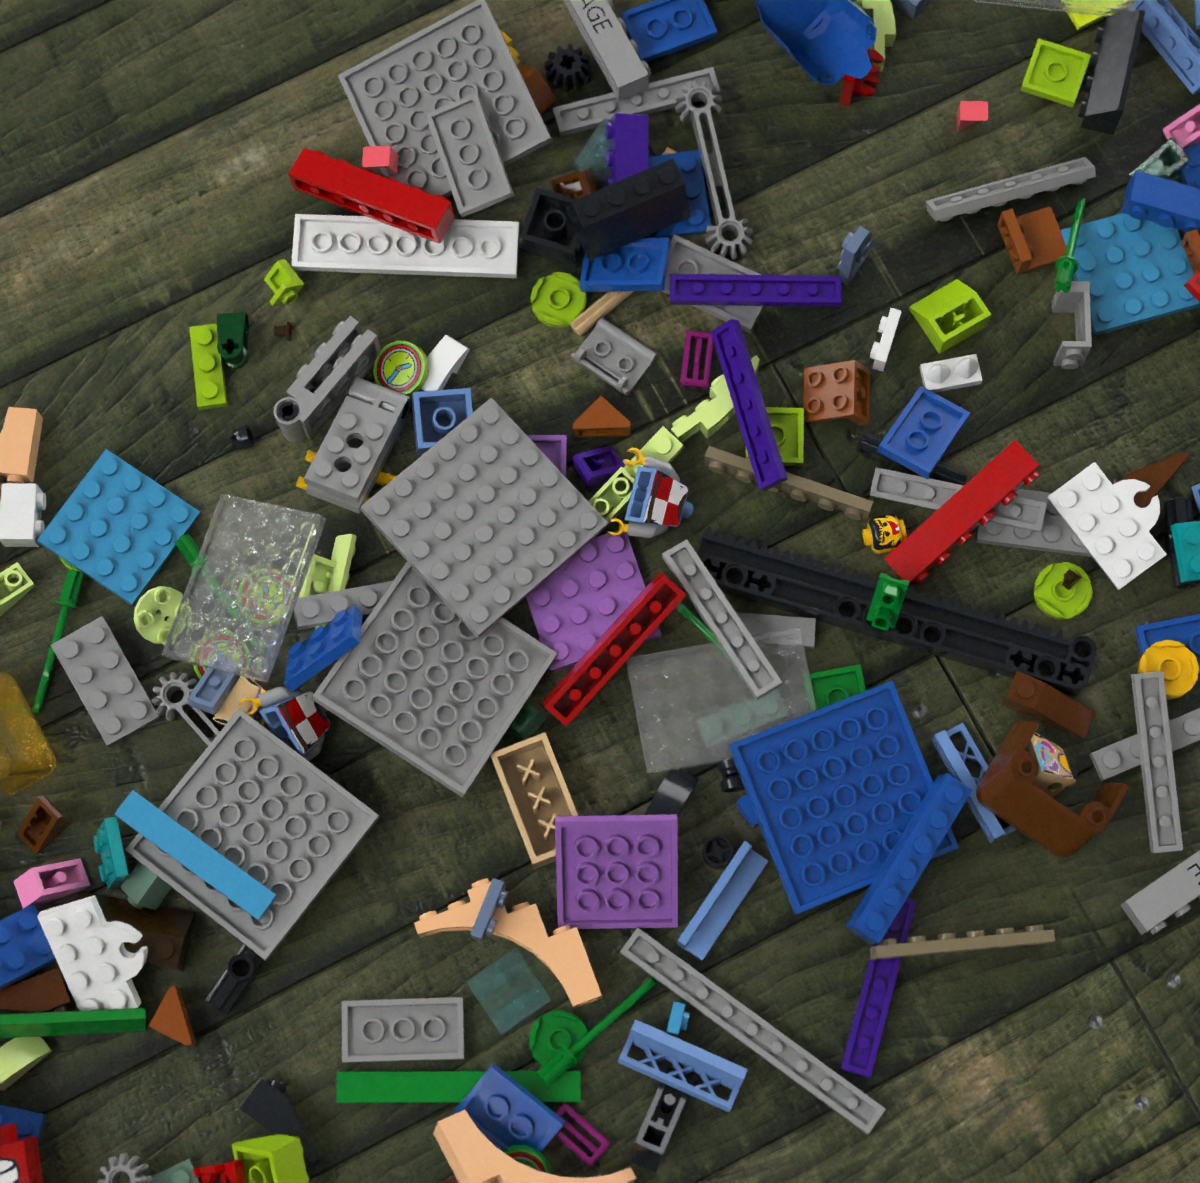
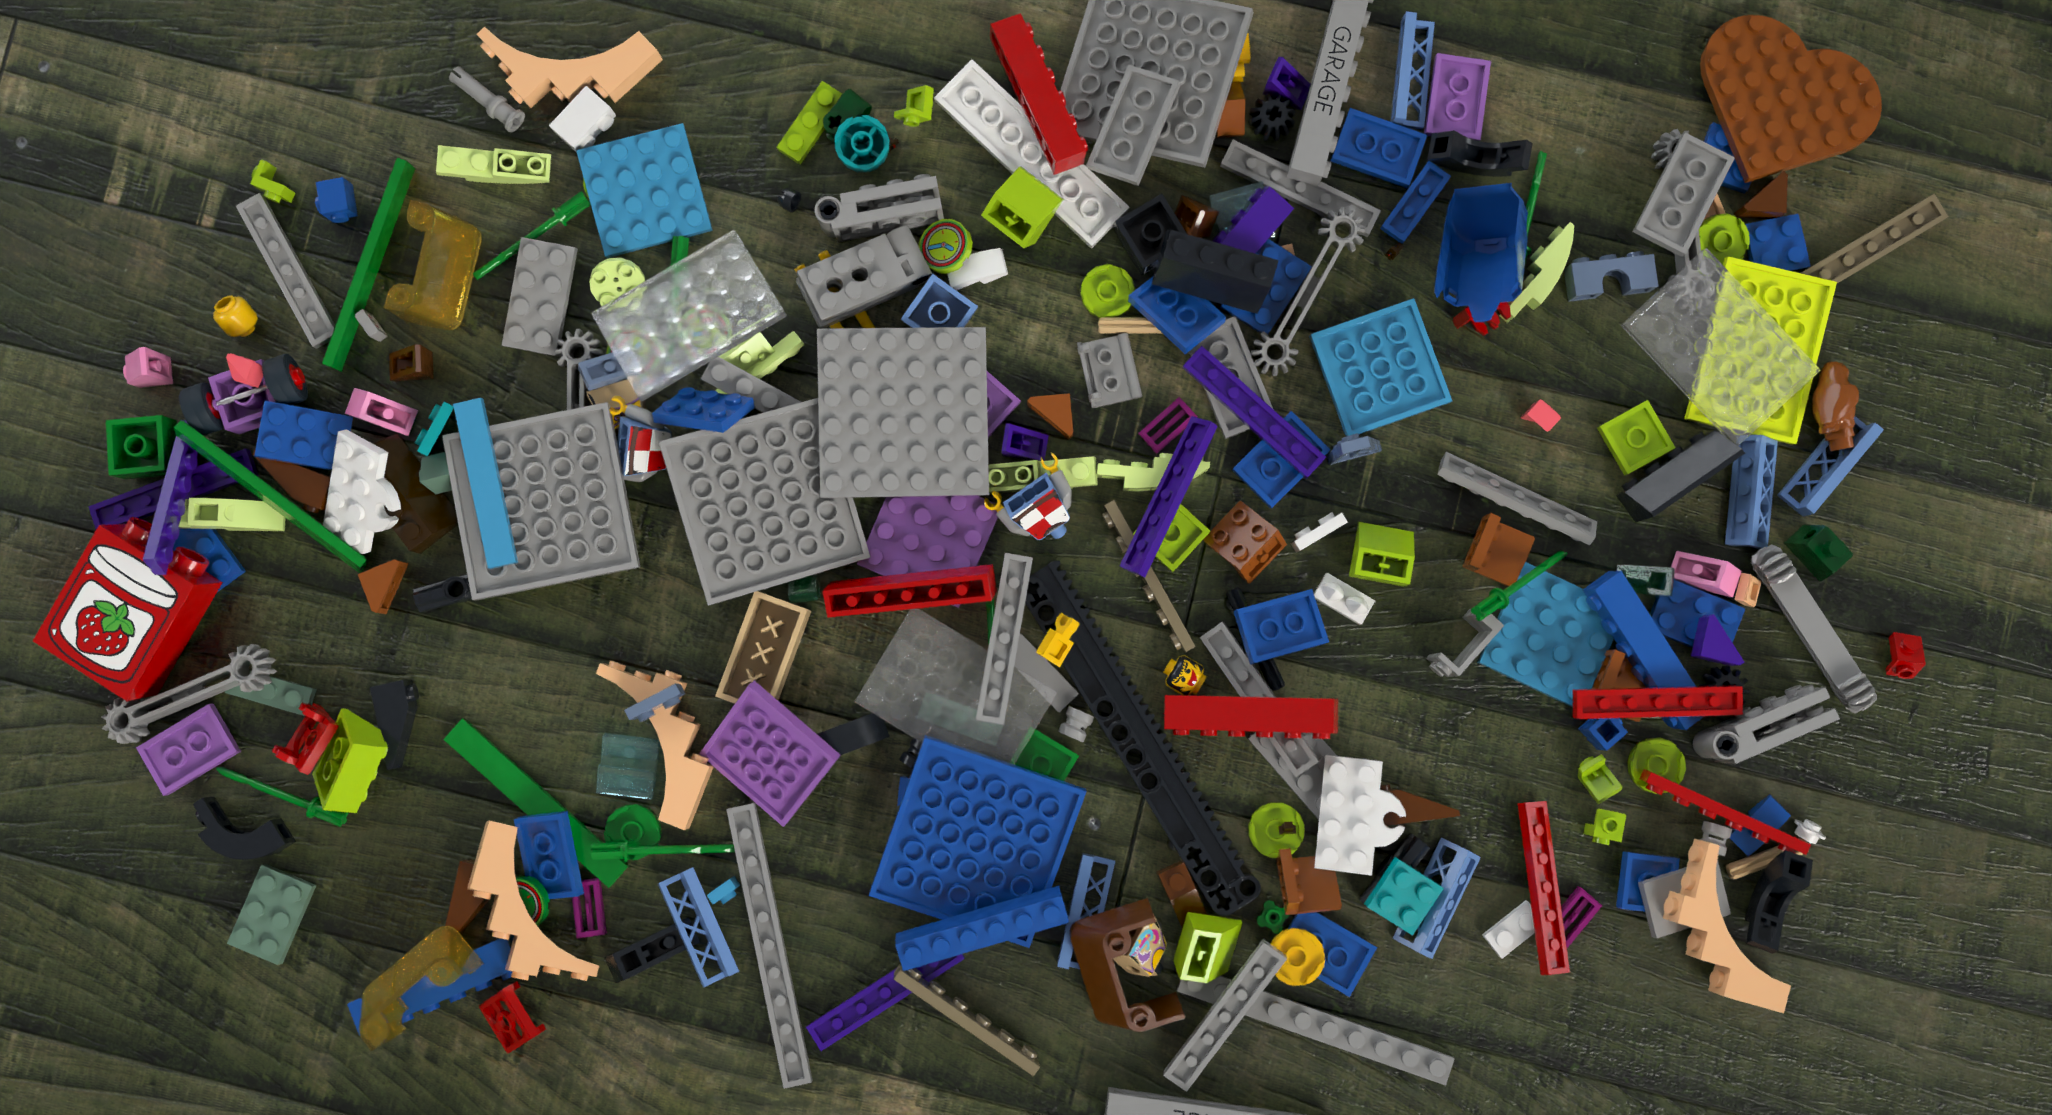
camera: 40 degrees right, 10 degrees up
light grey plate [342,997,465,1063] -> none
coral slope [362,146,398,174] -> none
medium blue fence [677,841,769,961] -> none
black wheel [702,836,733,870] -> none
green hips [866,573,910,631] -> none
none -> teal cylinder [835,115,890,173]
none -> lime slope [981,166,1064,248]
none -> yellow plate [1036,613,1079,667]
none -> light grey wheel [1058,706,1094,743]
none -> lime slope [1173,912,1242,983]
none -> blue plate [1232,411,1330,509]
none -> green plate [1257,900,1290,934]
none -> dark purple slope [1263,57,1311,110]
none -> dark orange bracket [1276,848,1342,915]
none -> dark azure plate [1309,298,1452,436]
none -> blue plate [1380,161,1451,244]
none -> dark brown piece [1385,242,1404,260]

